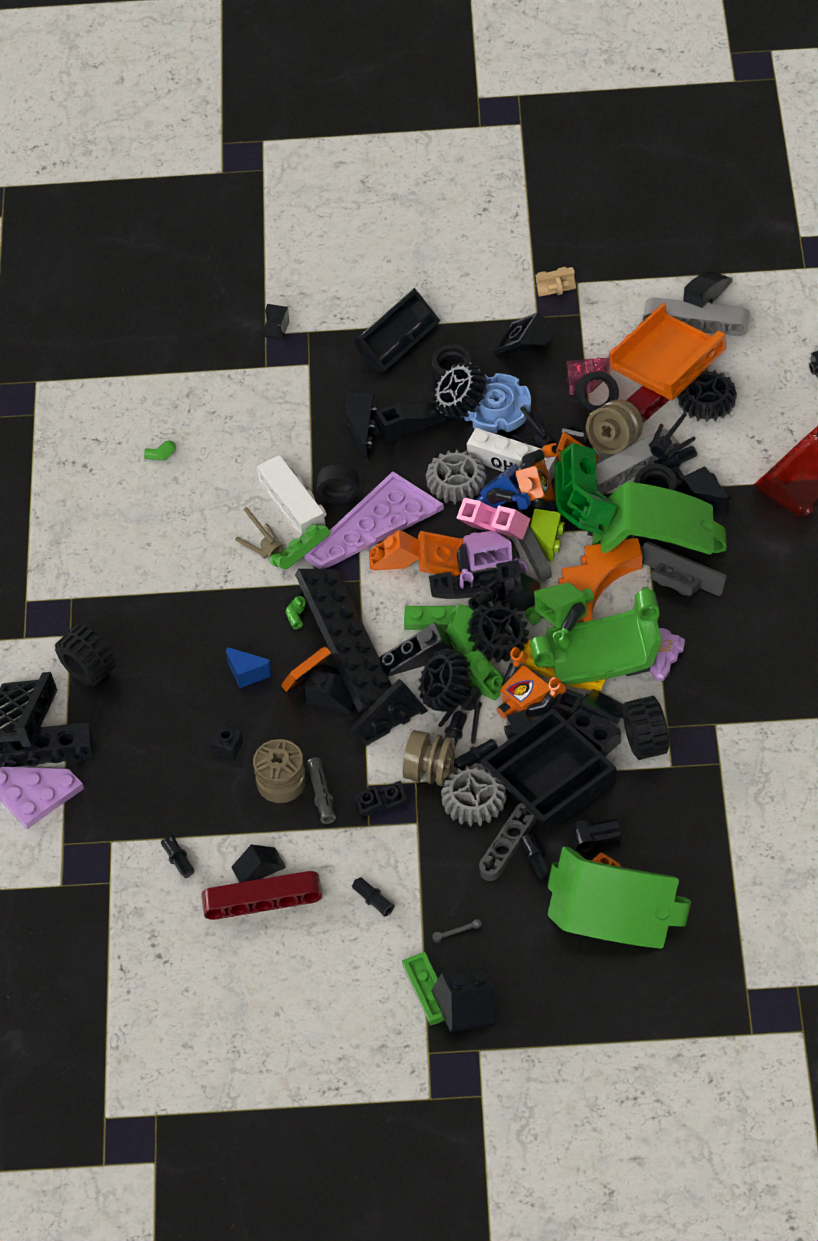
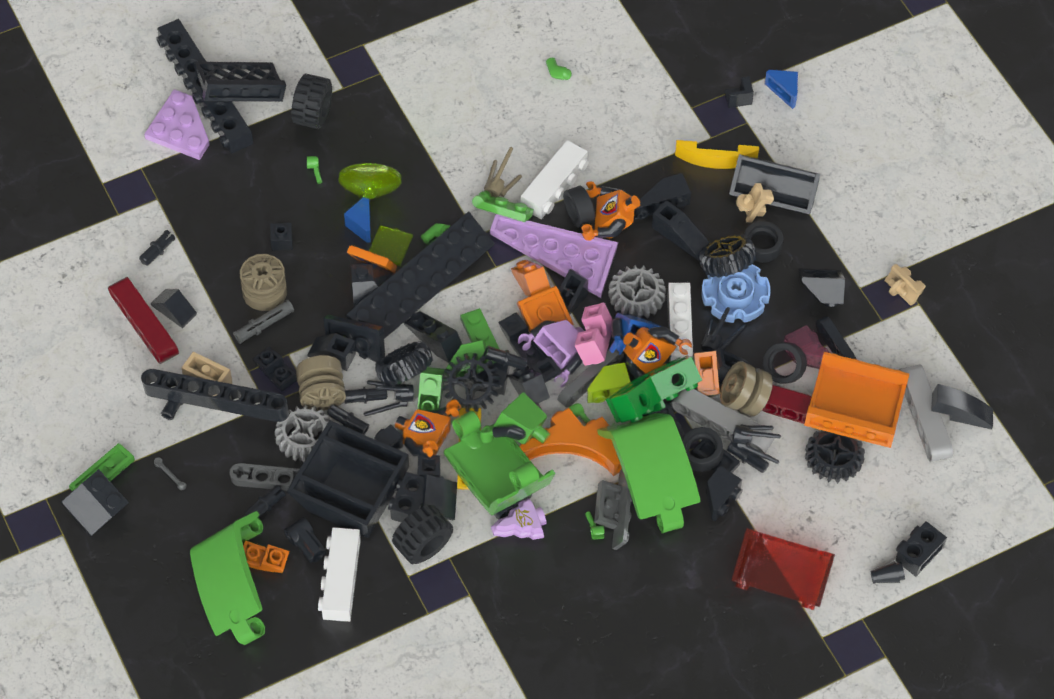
camera: 60 degrees right, 5 degrees up
none -> black beam [141,369,289,422]
none -> tan brick [181,352,232,396]
none -> bright green hand [307,156,322,184]
none -> black slope [307,333,356,371]
none -> white brick [318,528,361,622]
none -> clear neon green dish [338,163,402,199]
none -> clear neon green piece [369,225,413,266]
none -> black slope [559,269,588,315]
none -> bright green hand [569,403,590,424]
none -> orange torso [581,181,640,241]
none -> bright green hand [585,512,604,540]
none -> yellow slope [675,140,759,169]
none -> tan hips [736,183,774,222]
none -> blue slope [765,70,798,109]
none -> black beam [816,316,856,359]

